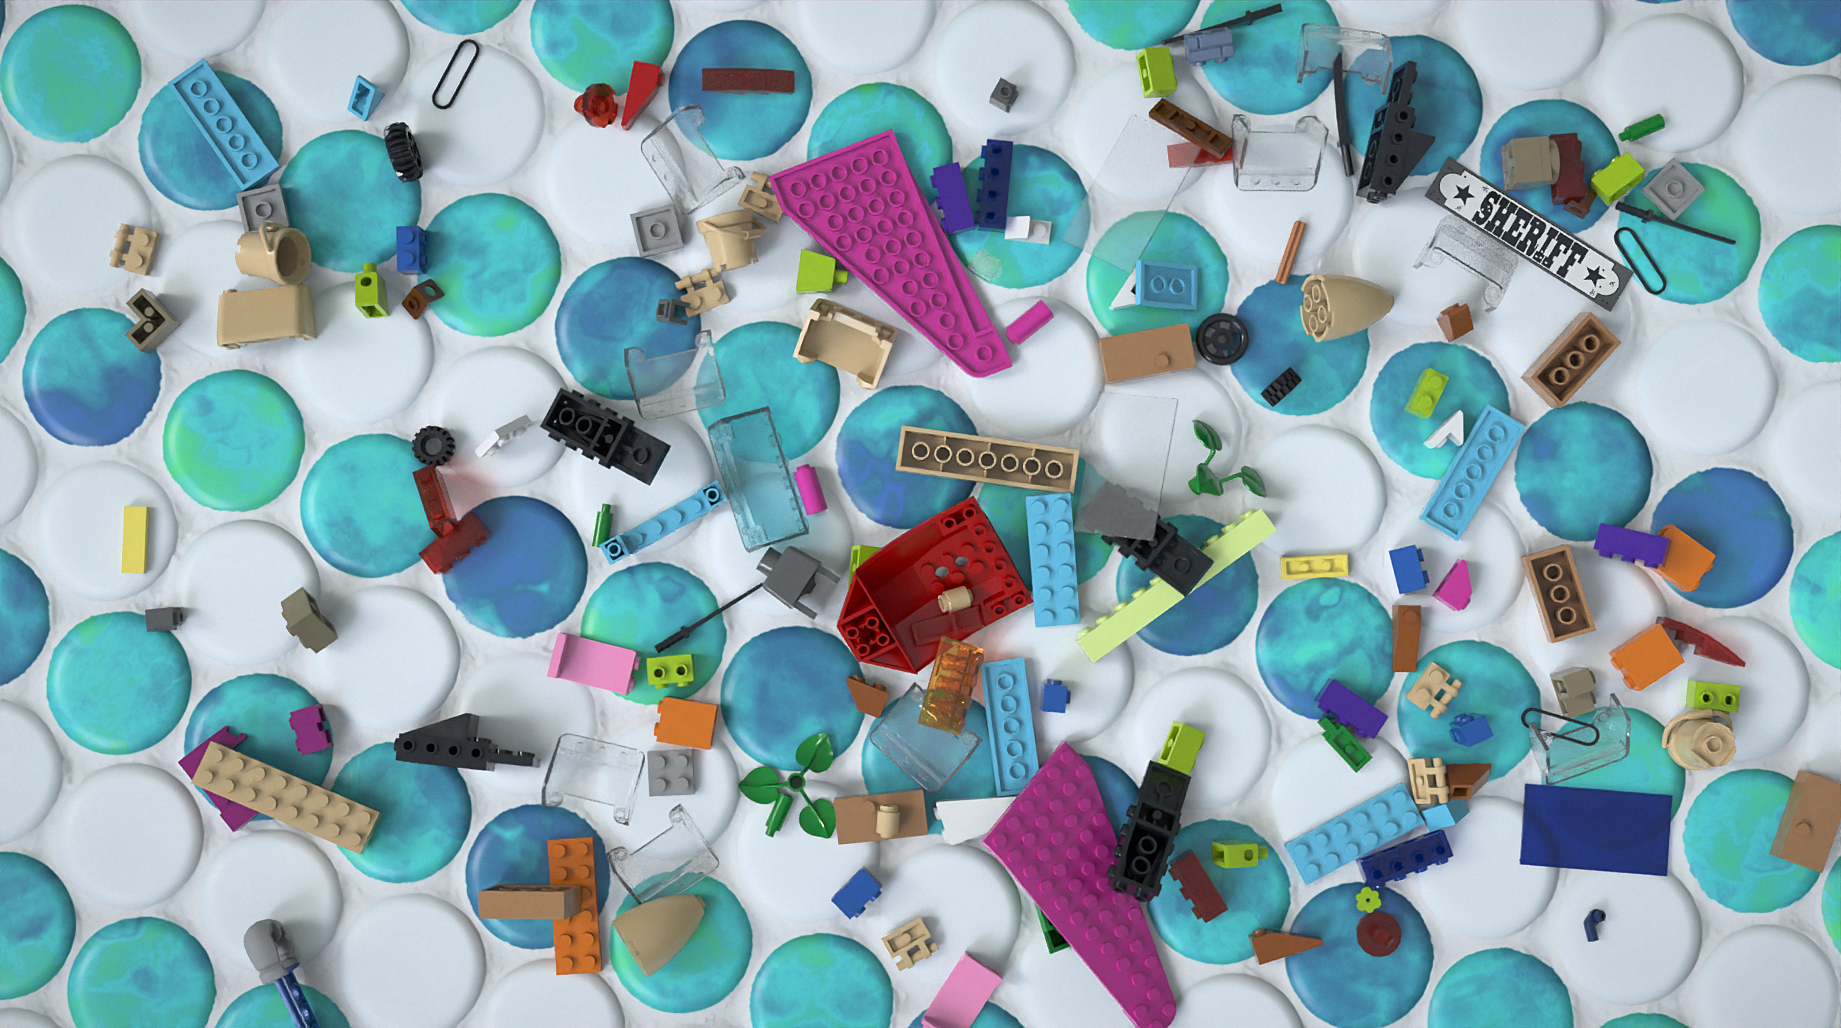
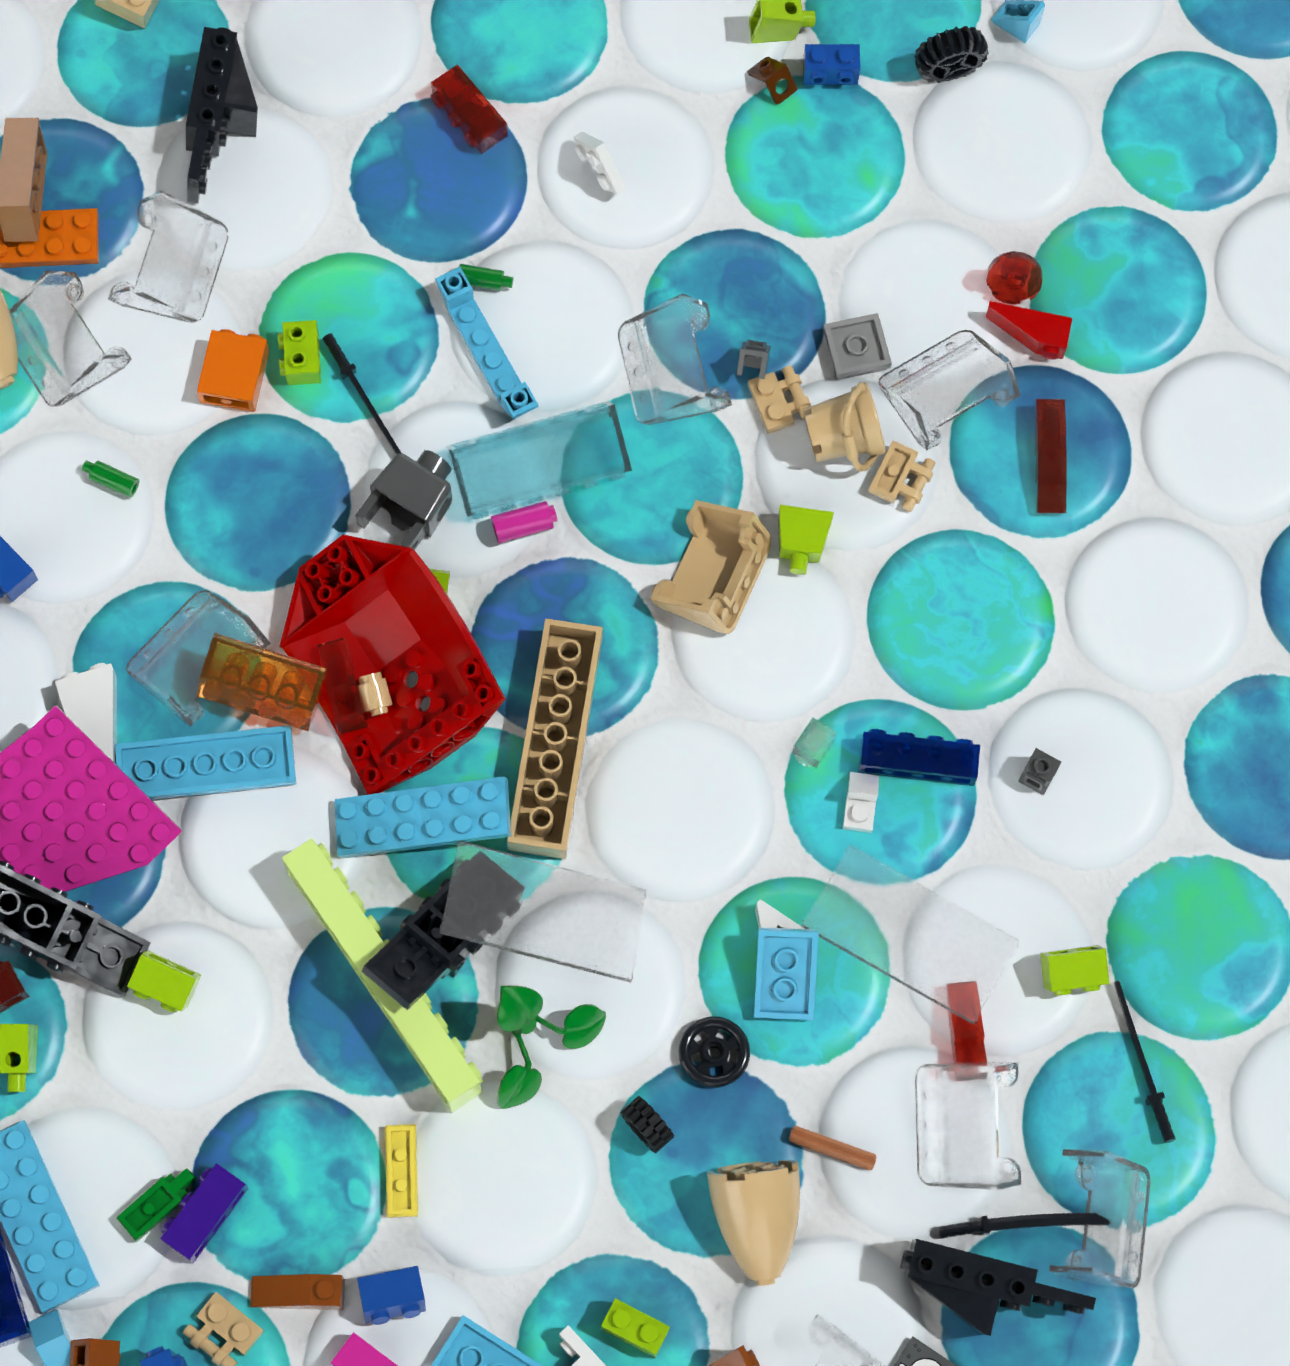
camera: 90 degrees right, 15 degrees down
black tyre [412,426,455,467] -> none
clear red brick [412,464,460,539] -> none
black piece [432,39,479,109] -> none
black wedge [540,388,671,486] -> none
bright pink panel [547,632,641,696] -> none
light grey plate [647,749,695,797] -> none
green plant [738,733,836,839] -> none
dark pink wing [768,129,1013,379] -> none
medium nougat brick [834,788,928,845] -> none
dark orange slope [846,674,889,718] -> none
tan brick [876,804,900,838] -> none
dark purple brick [930,162,975,236] -> none
dark pink brick [1005,300,1054,345] -> none
blue brick [1040,679,1071,713] -> none
medium nougat brick [1098,323,1196,385] -> none
reddish brown plate [1149,98,1234,159] -> none
sand blue brick [1184,27,1234,66] -> none
tan plate [1407,757,1450,804] -> none

